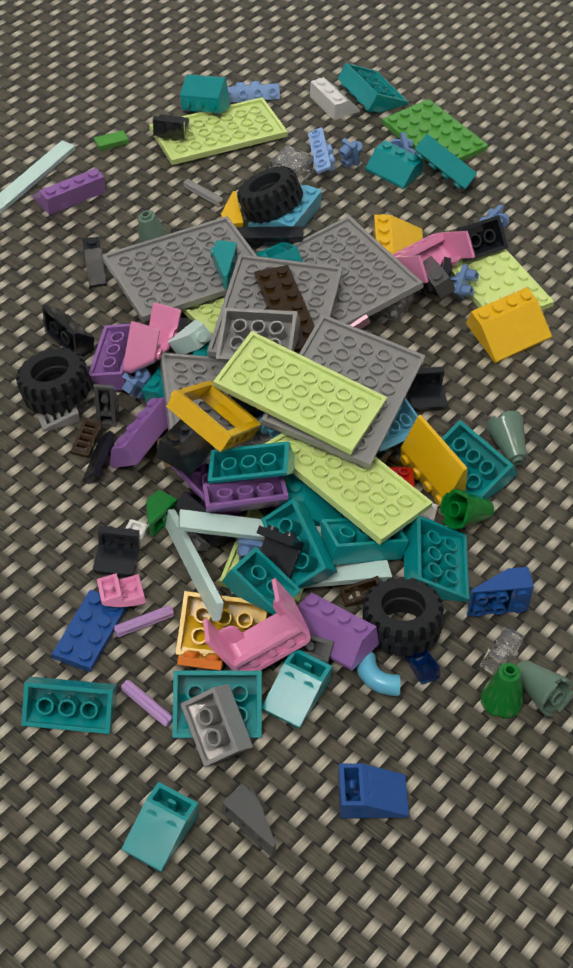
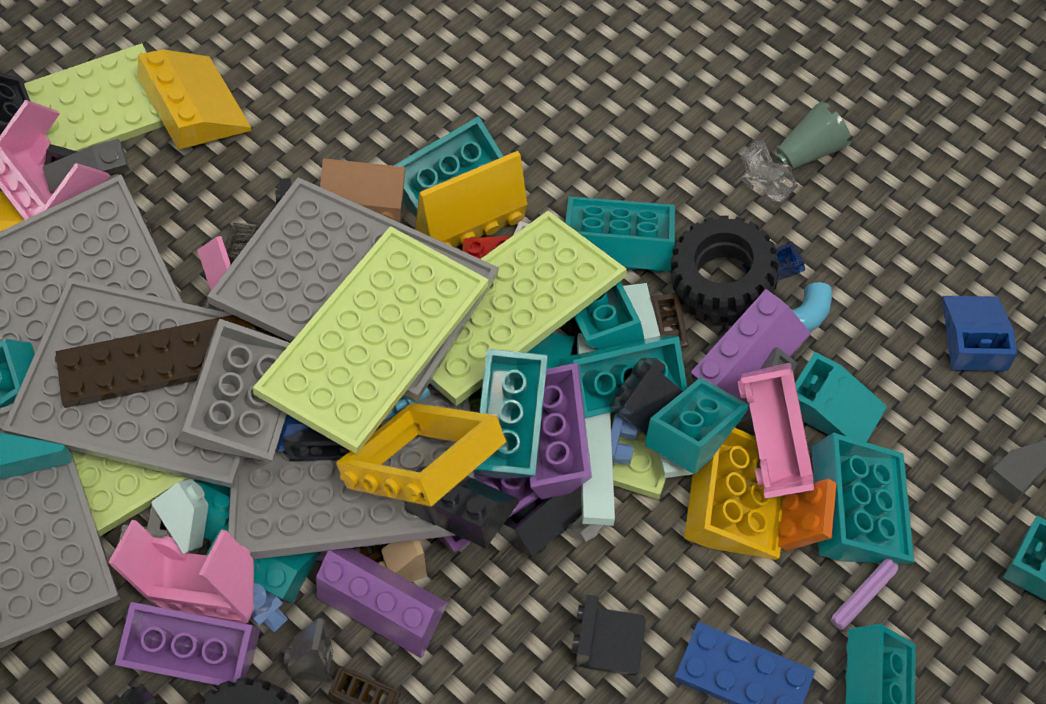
camera: 85 degrees left, 10 degrees up
black tile [82,431,115,484] -> none
bright pink slope [97,573,146,607] -> none
lavender axle [114,605,174,637] -> none
white tile [125,519,149,543] -> none
green slope [146,490,177,537] -> none
light aqua tile [165,509,224,621] -> none
light grey slope [181,684,253,767] -> none
green cone [440,489,494,529] -> none
medium blue hips [450,264,479,300] -> none
blue slope [466,567,534,617] -> none
green cone [481,663,524,719] -> none
sand green cone [486,411,526,465] -> none
none -> medium nougat slope [320,158,405,223]

